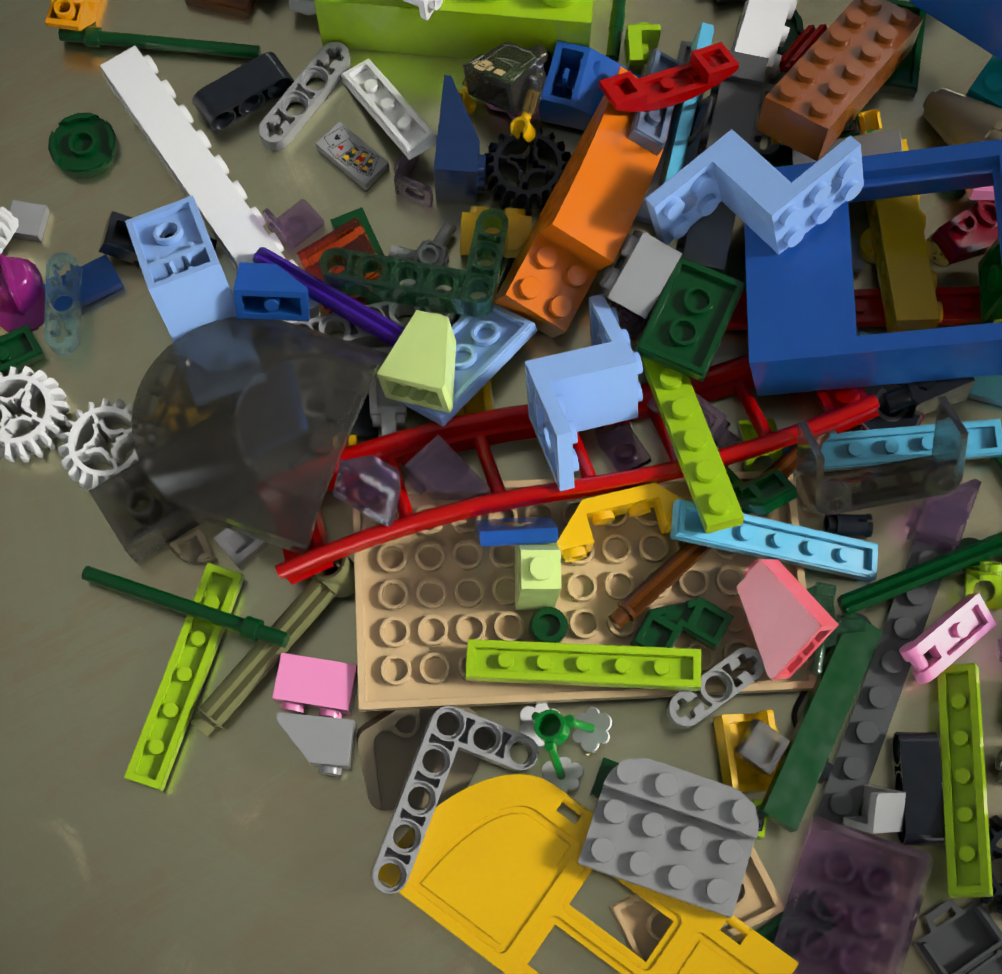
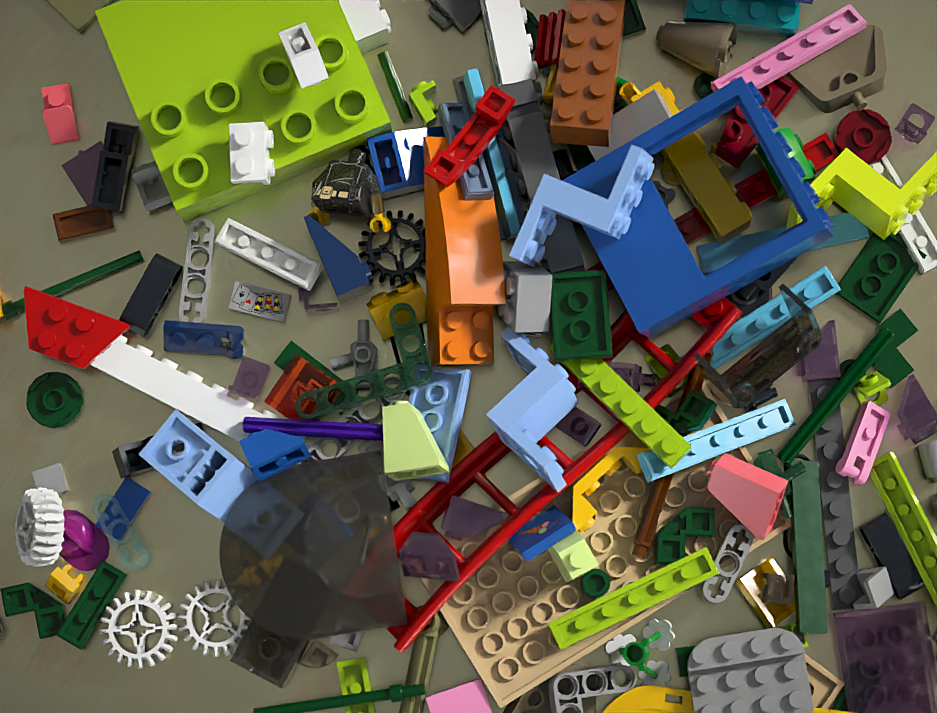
camera: 30 degrees left, 10 degrees up
none -> red wing [24,286,130,370]
none -> dark blue plate [163,320,244,359]

